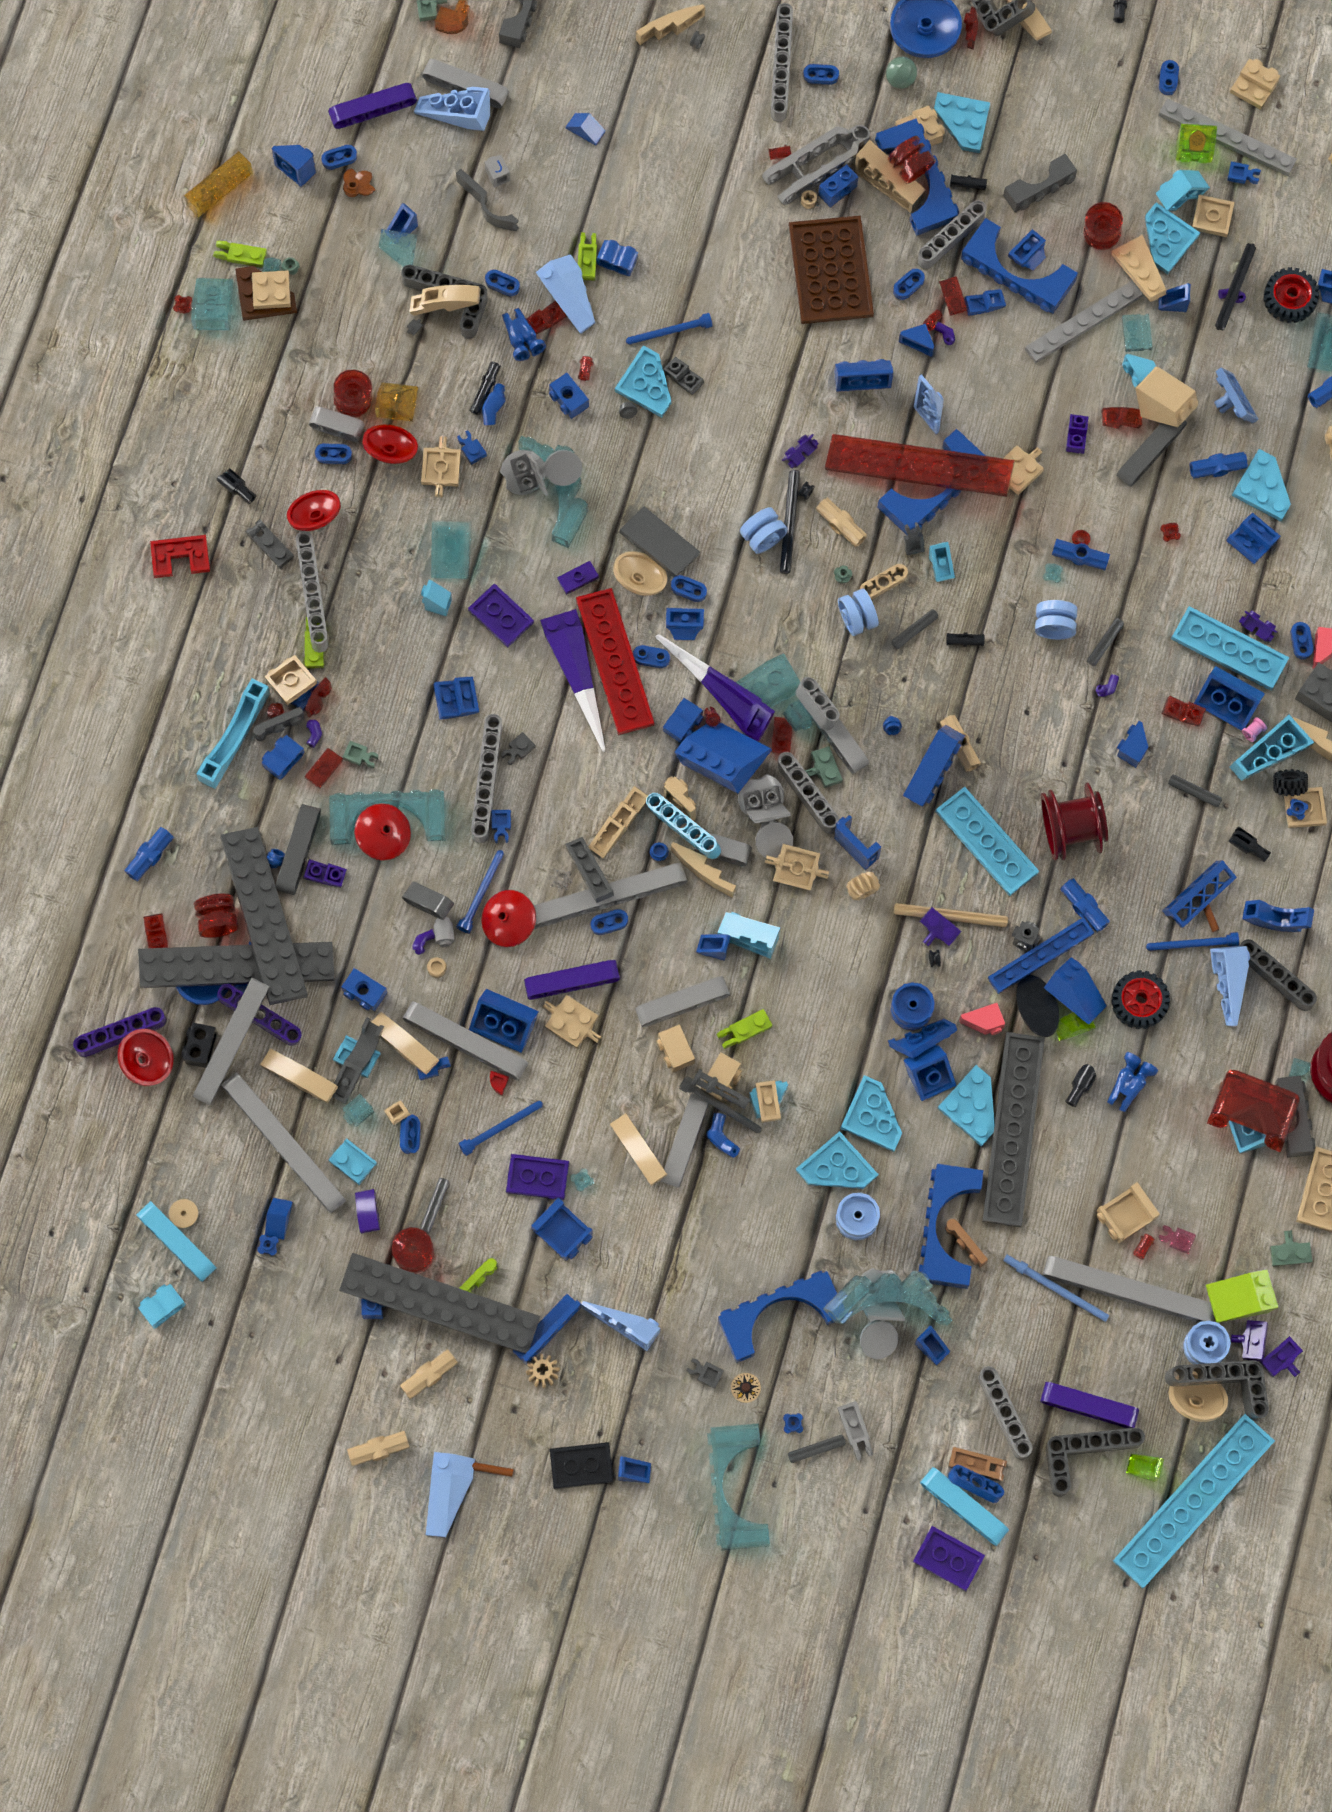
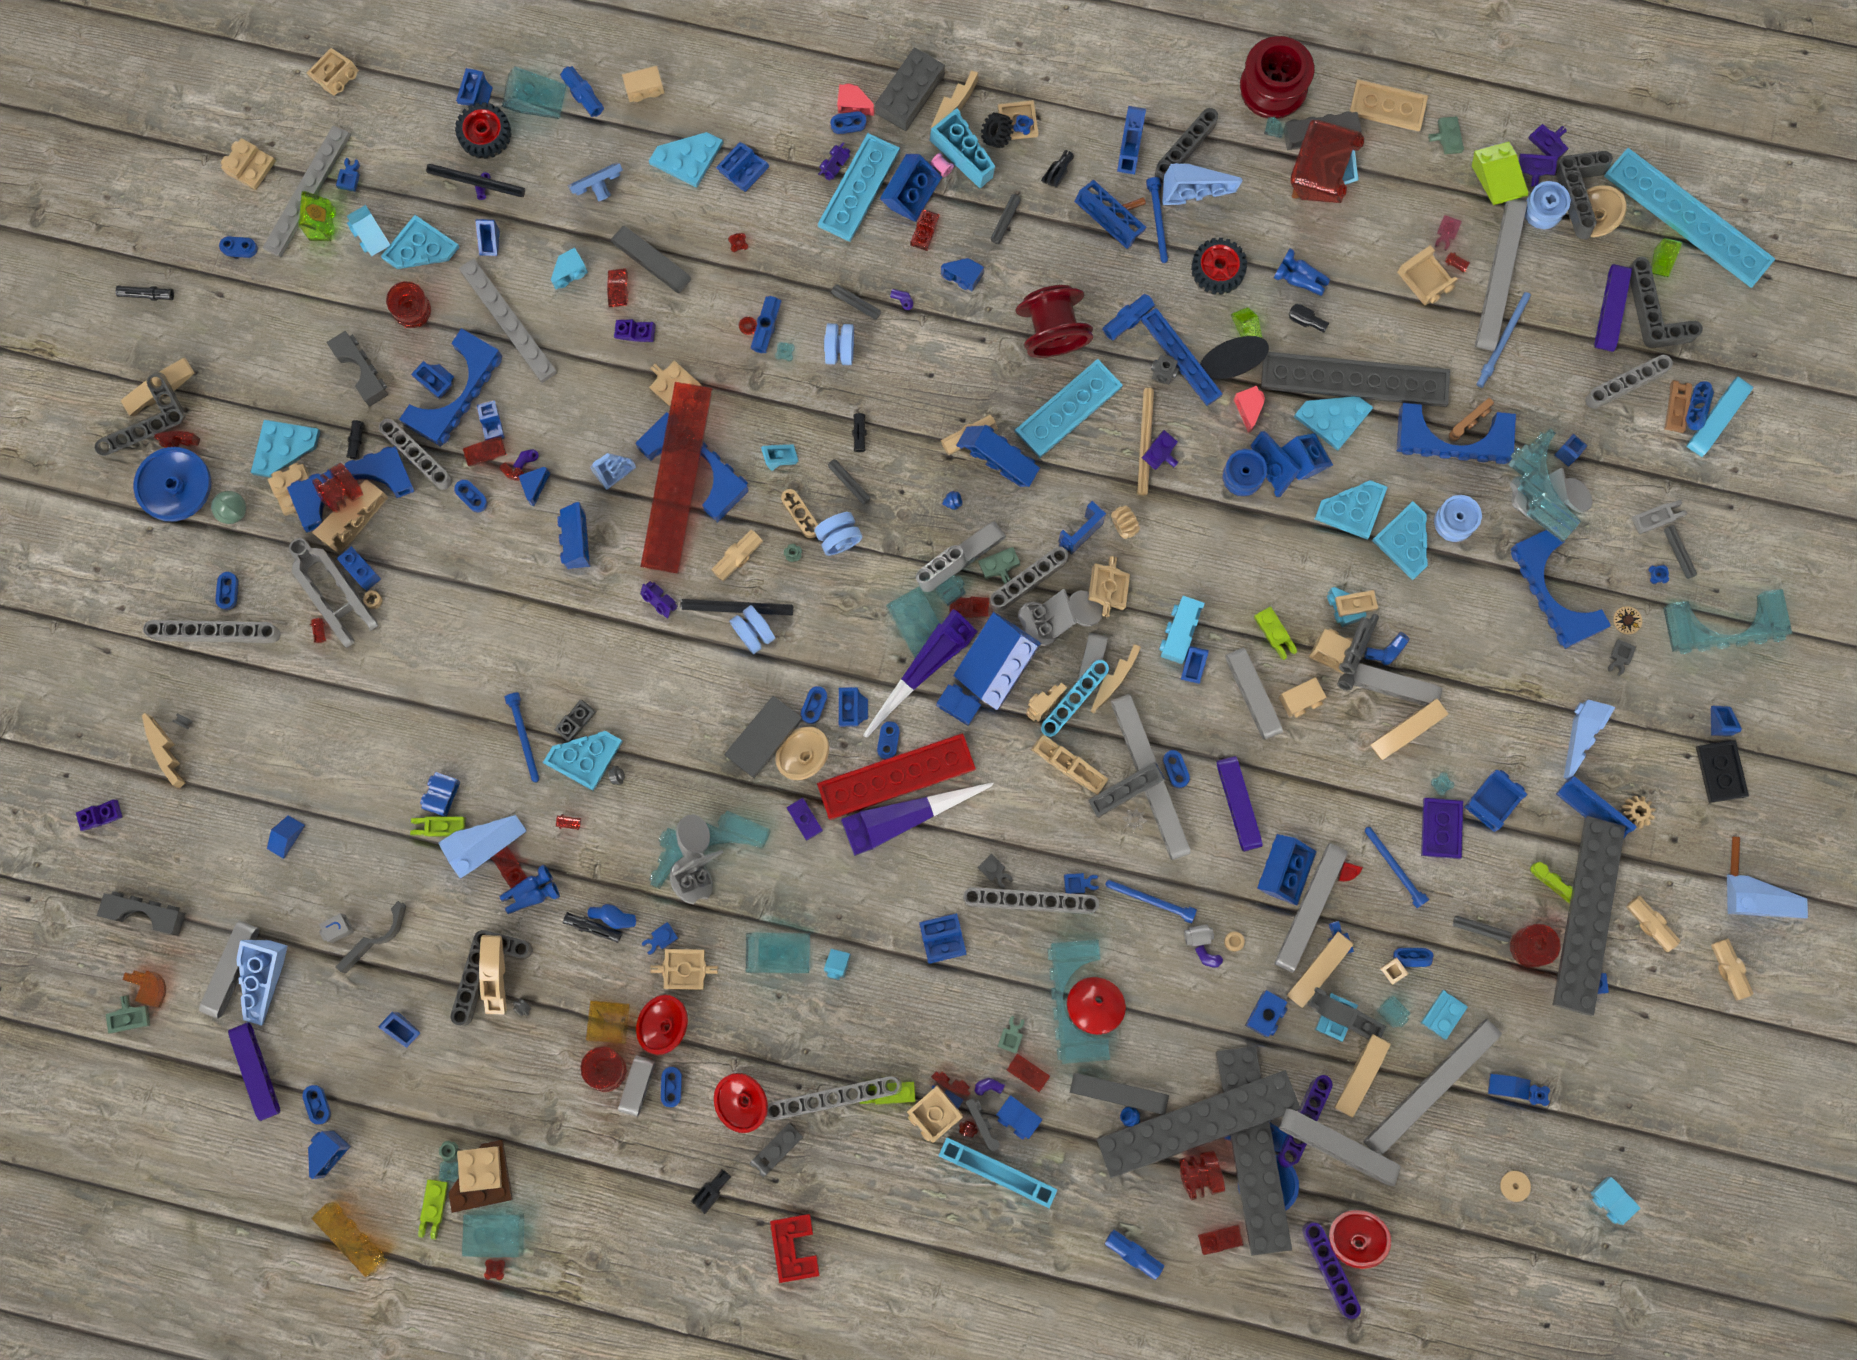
camera: 90 degrees left, 5 degrees up
medium azure beam [136,1201,216,1282] -> none
black brick [181,1022,217,1068] -> none
dark purple slope [303,859,347,888] -> none
dark orange plate [343,168,375,197] -> none
dark purple slope [355,1189,380,1234] -> none
clear light blue wing [378,229,418,267] -> none
dark grey beam [402,881,454,920] -> none
dark purple plate [468,583,534,648] -> none
red dish [481,890,536,947] -> none
blue plate [485,270,520,297] -> none
tan plate [543,995,601,1048] -> none
blue brick [549,373,589,419] -> none
blue plate [650,842,669,861] -> none
clear red pin [704,707,721,727] -> none
reddish brown plate [788,215,874,324] -> none
black bush [798,481,815,500] -> none
dark grey plate [903,522,925,555] -> none
dark purple plate [913,1526,985,1592] -> none
black bush [929,950,941,967] -> none
blue slope [1044,957,1107,1024] -> none
tan wing [1112,235,1166,302] -> none
clear light blue plate [1122,314,1153,352] -> none
tan slope [1135,367,1198,427] -> none
blue piece [1189,452,1248,479] -> none
tan plate [1192,195,1234,237] -> none

